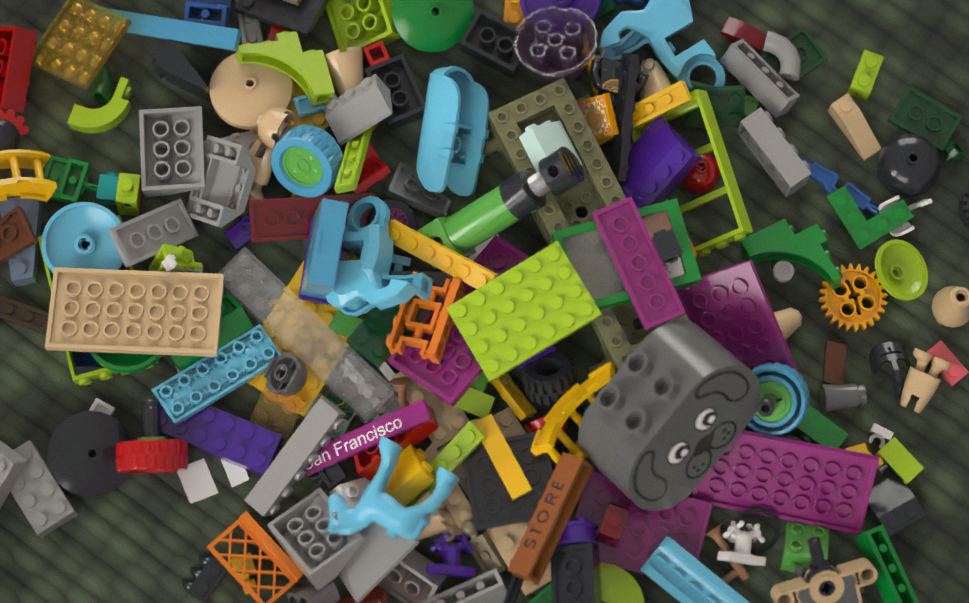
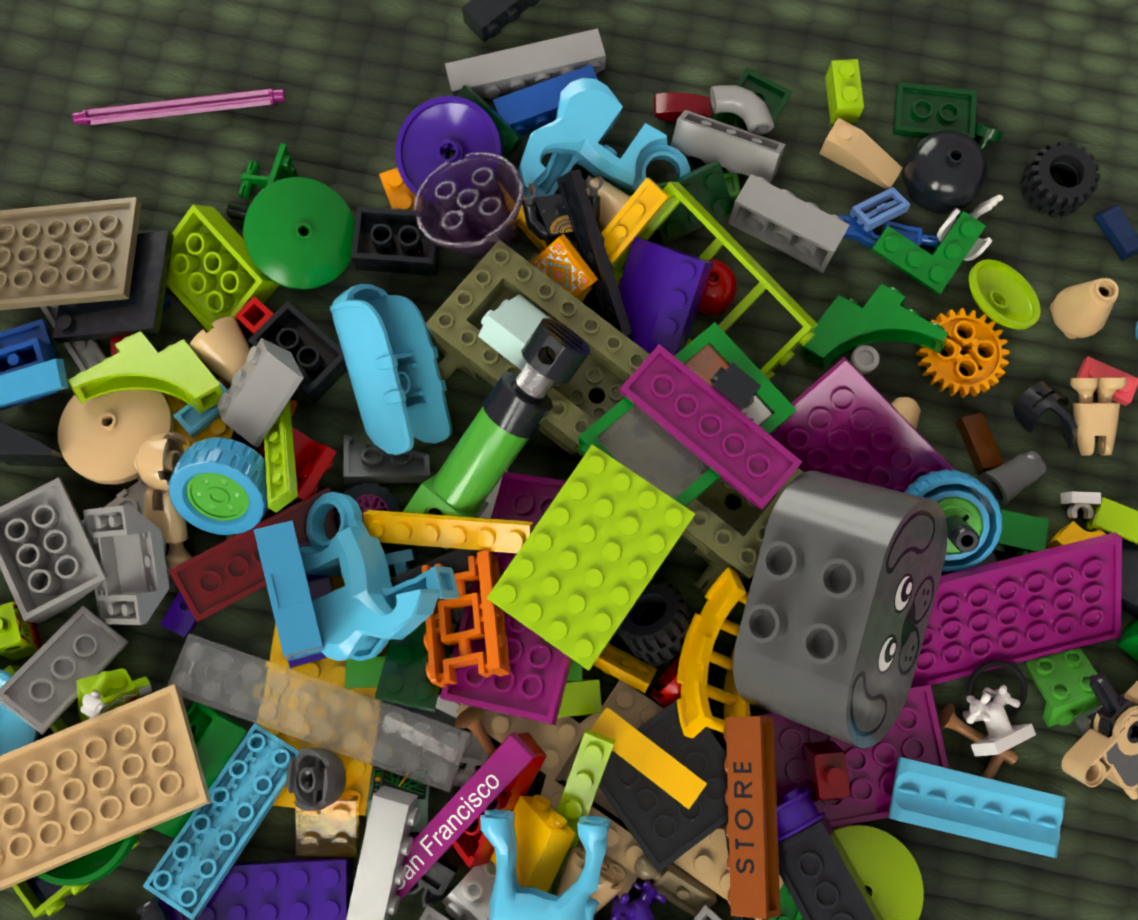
camera: 25 degrees left, 0 degrees up
none -> medium blue tile [850,187,910,232]

